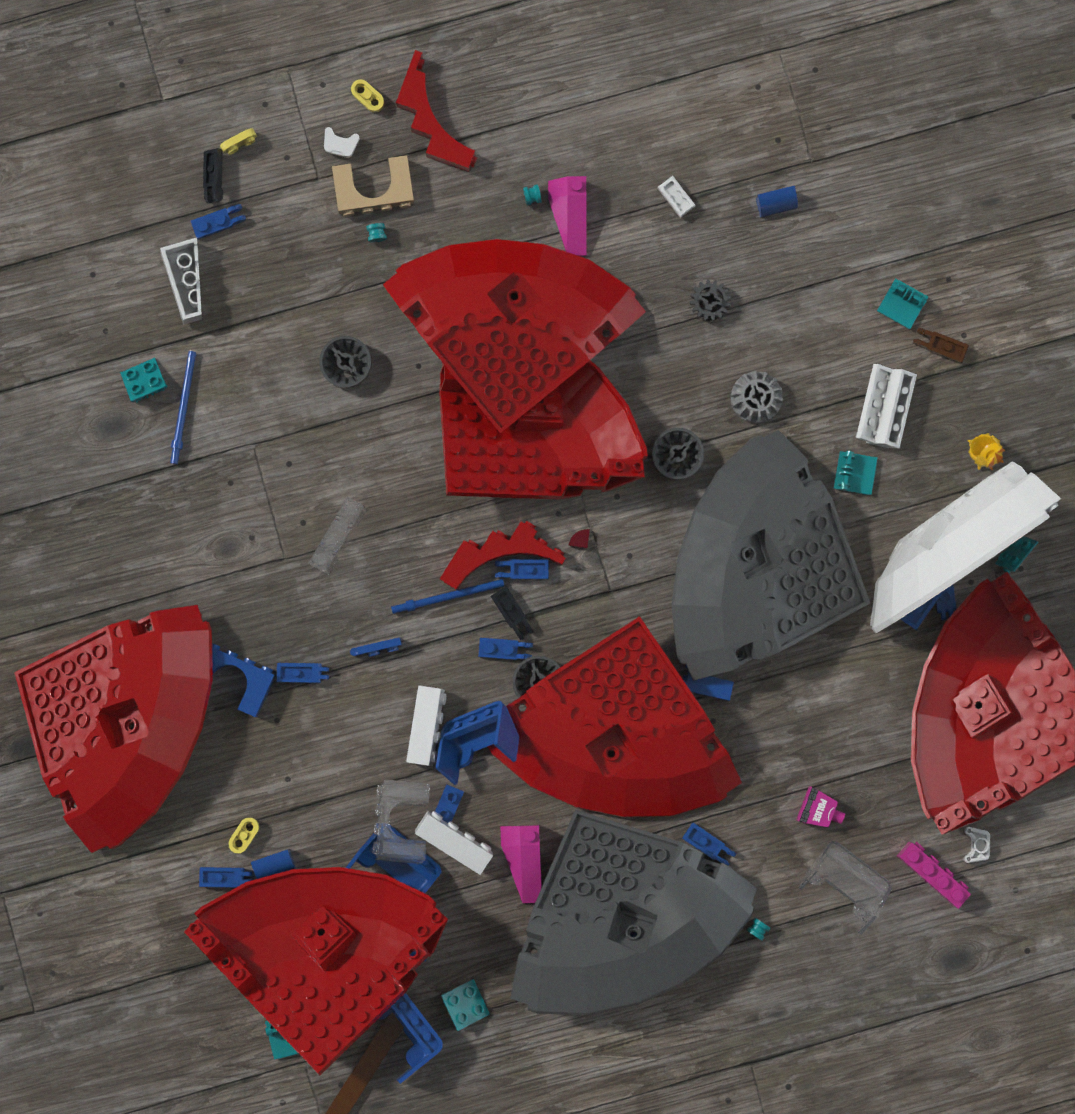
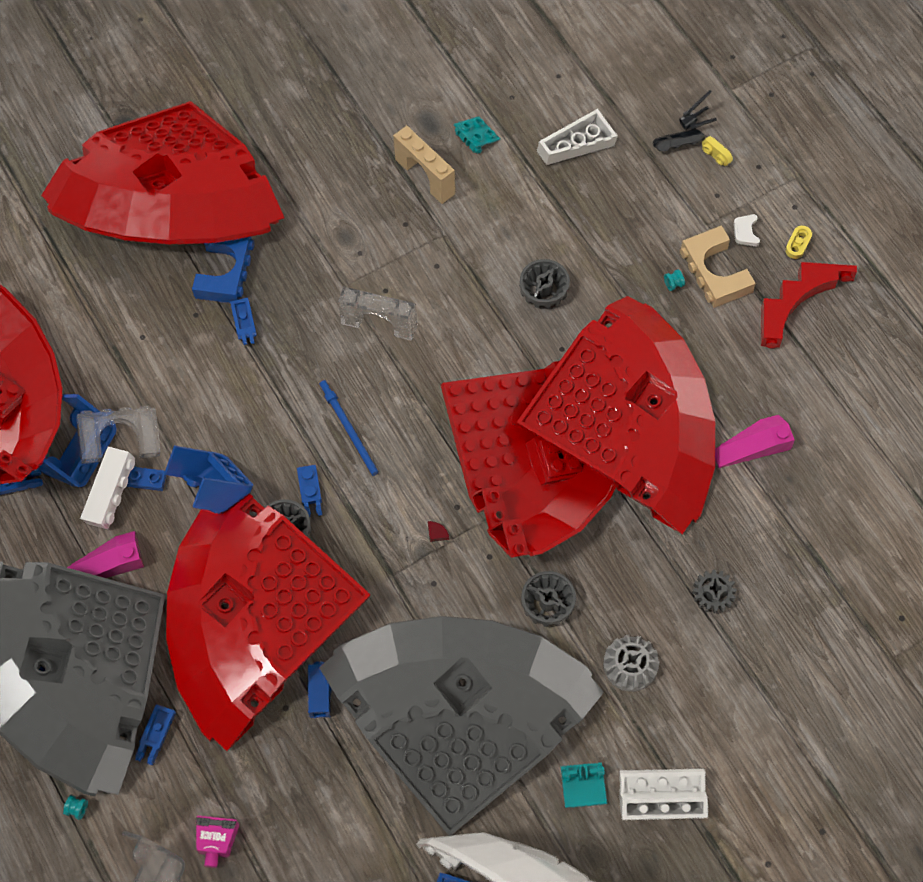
camera: 75 degrees right, 20 degrees down
blue bar [170,351,196,464] -> none
blue hinge [191,204,246,240] -> none
blue hinge [199,867,252,887] -> none
light yellow plate [229,818,259,853] -> none
blue brick [251,849,296,879] -> none
blue hinge [350,637,402,657] -> none
white brick [406,685,447,766] -> none
red arch [440,521,566,590] -> none
black hinge [490,586,534,641] -> none
blue hinge [495,560,549,579] -> none
teal wheel [523,184,542,206] -> none
white plate [657,176,696,218] -> none
blue brick [756,185,798,218] -> none
teal hinge [877,278,928,329] -> none
reddish brown hinge [913,328,969,364] -> none
none -> tan arch [393,126,455,204]
none -> black plant [679,90,717,130]

